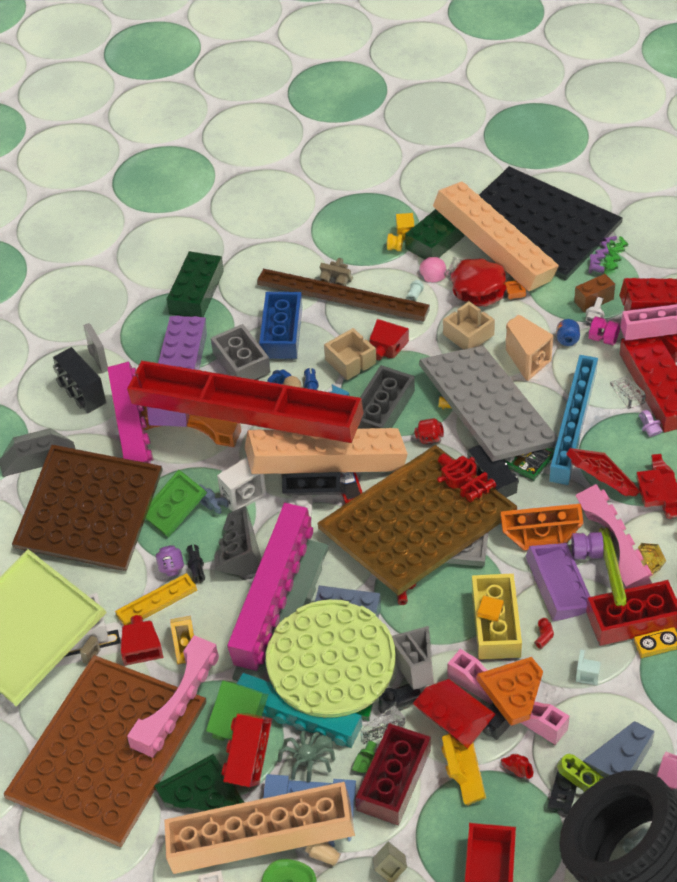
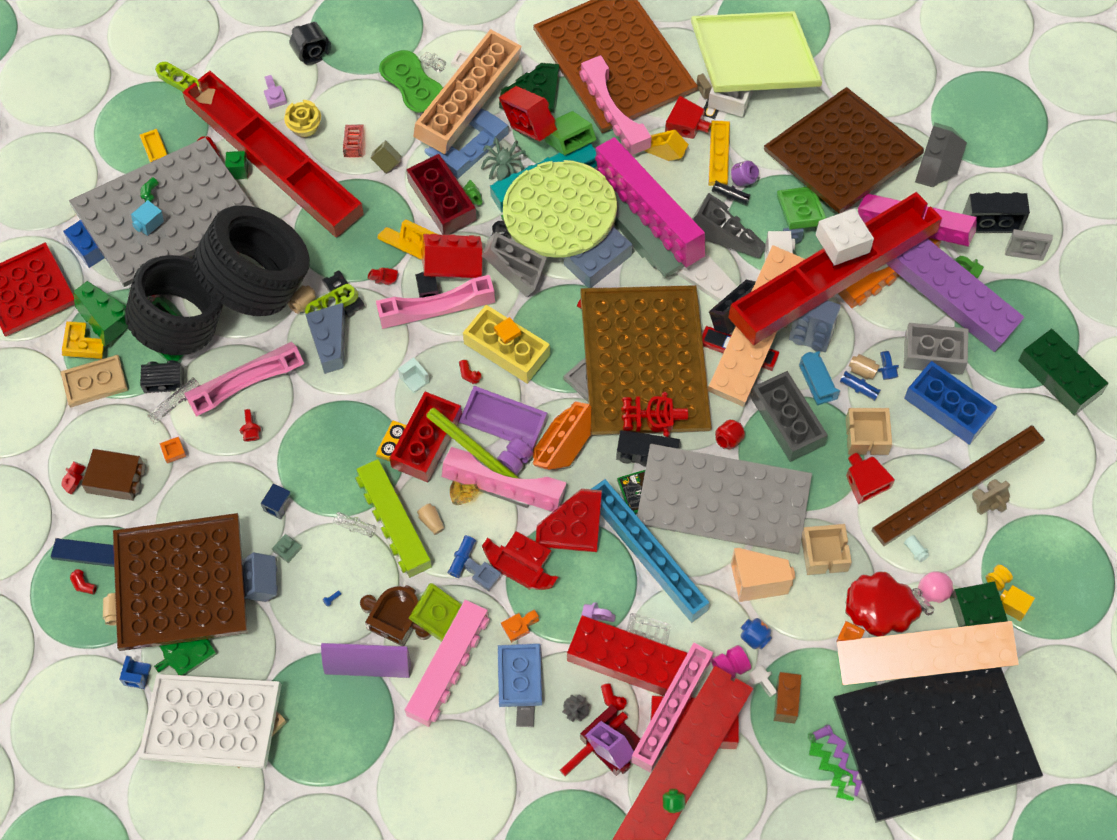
camera: 125 degrees right, 15 degrees up
clear slope [360,706,405,744] -> none
orange plate [476,657,543,726] -> none
none -> white brick [816,208,874,265]

